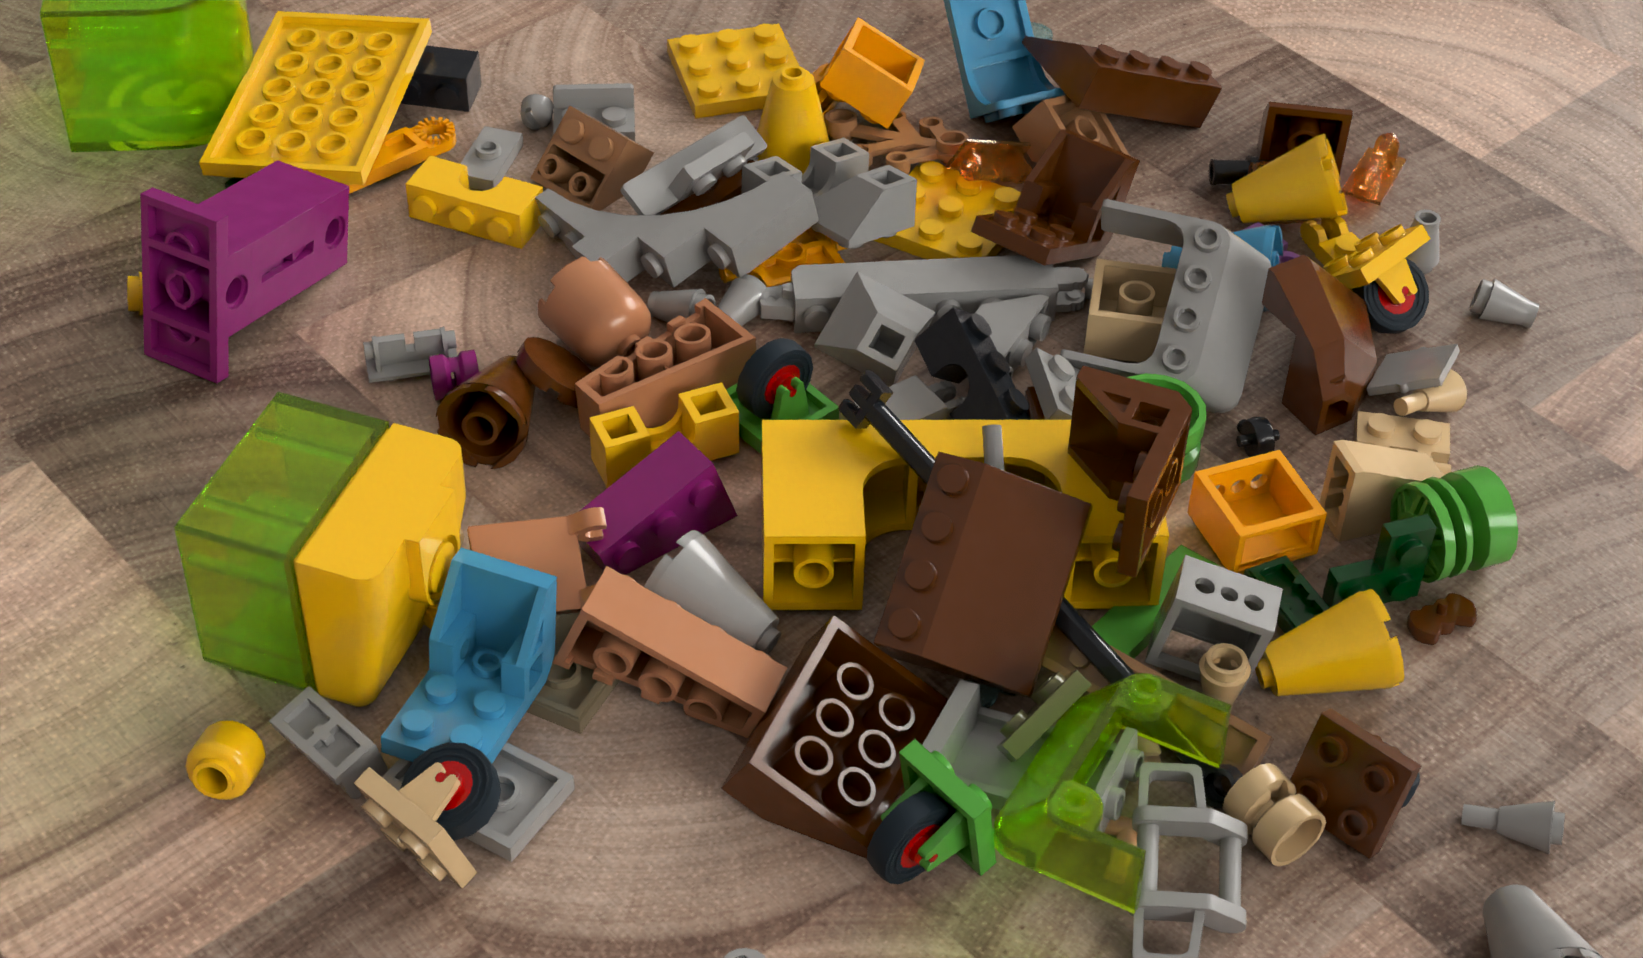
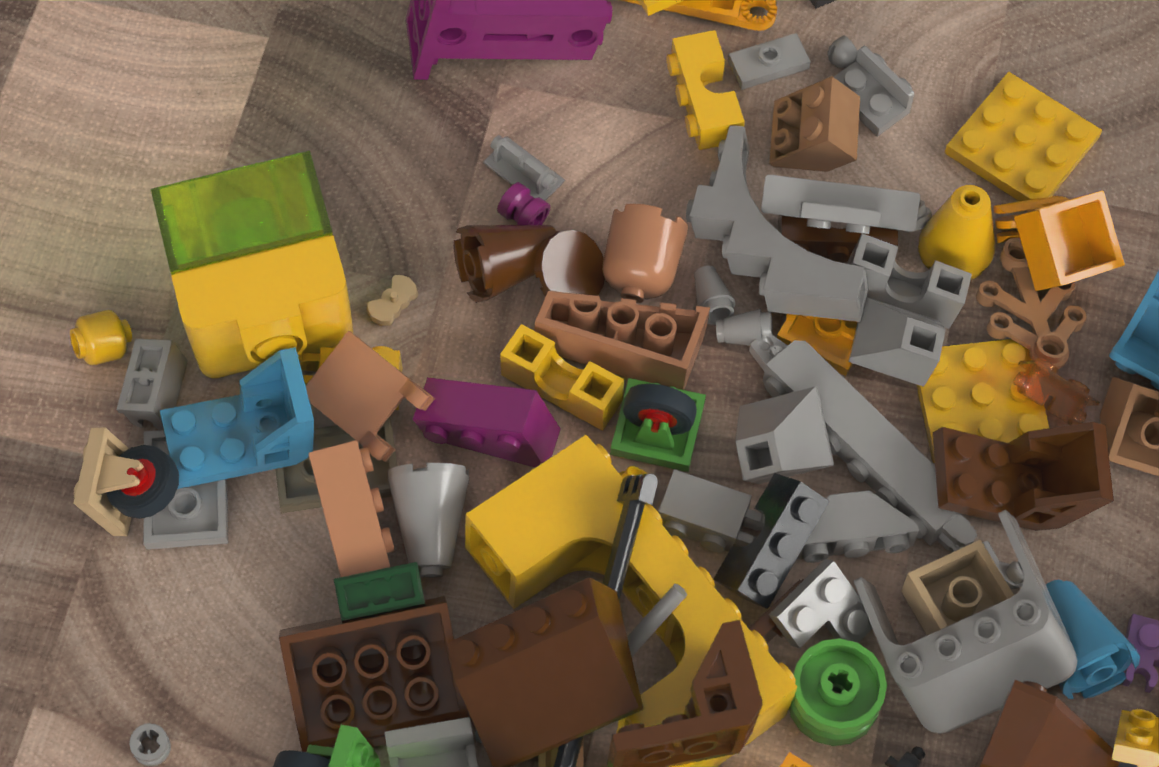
camera: 55 degrees right, 20 degrees up
none -> dark green plate [333,562,425,621]

